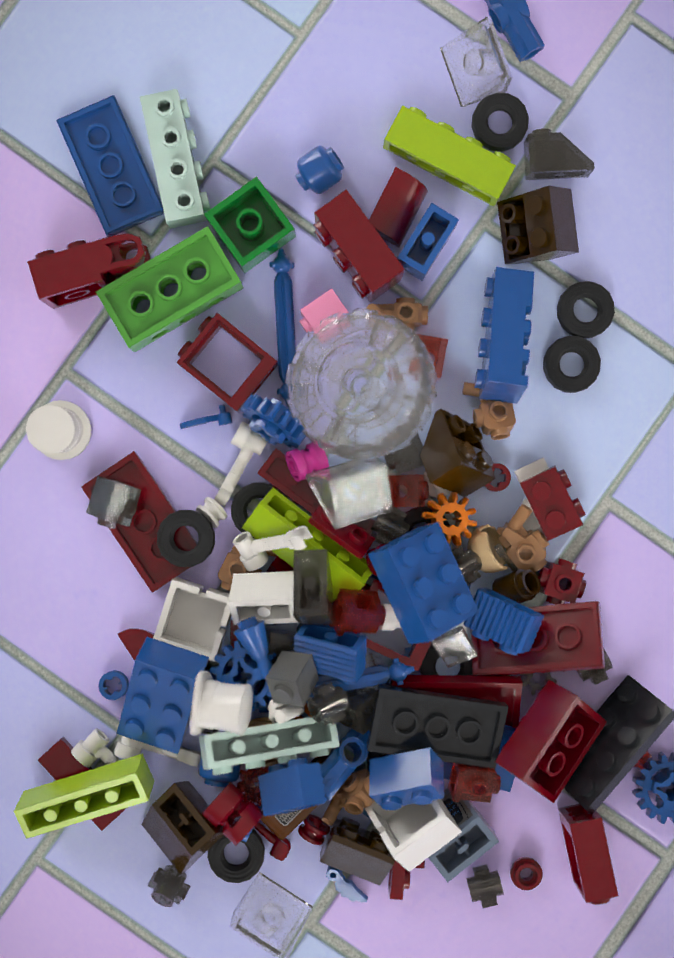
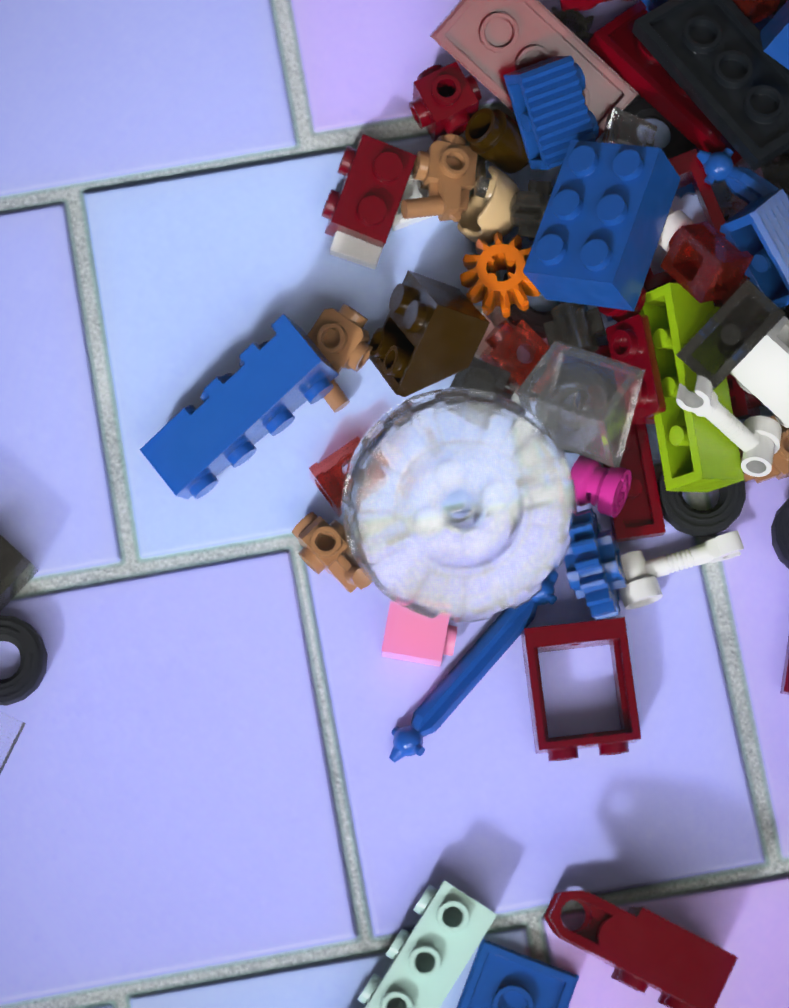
camera: 135 degrees left, 10 degrees down
bright green brick [96,226,244,352] -> none
blue piece [180,404,233,429] -> none
white bush [196,497,227,529] -> none
green brick [204,176,296,274] -> none
blue head [295,146,344,194] -> none
dark red brick [313,189,405,303] -> none
dark red brick [369,167,428,248] -> none
lime brick [383,105,516,207] -> none
blue brick [397,203,459,281] -> none
dark red bush [484,463,511,492] -> none
dark brown slope [497,186,579,265] -> none
black tyre [543,336,601,393] -> none
black tyre [557,281,615,339] -> none

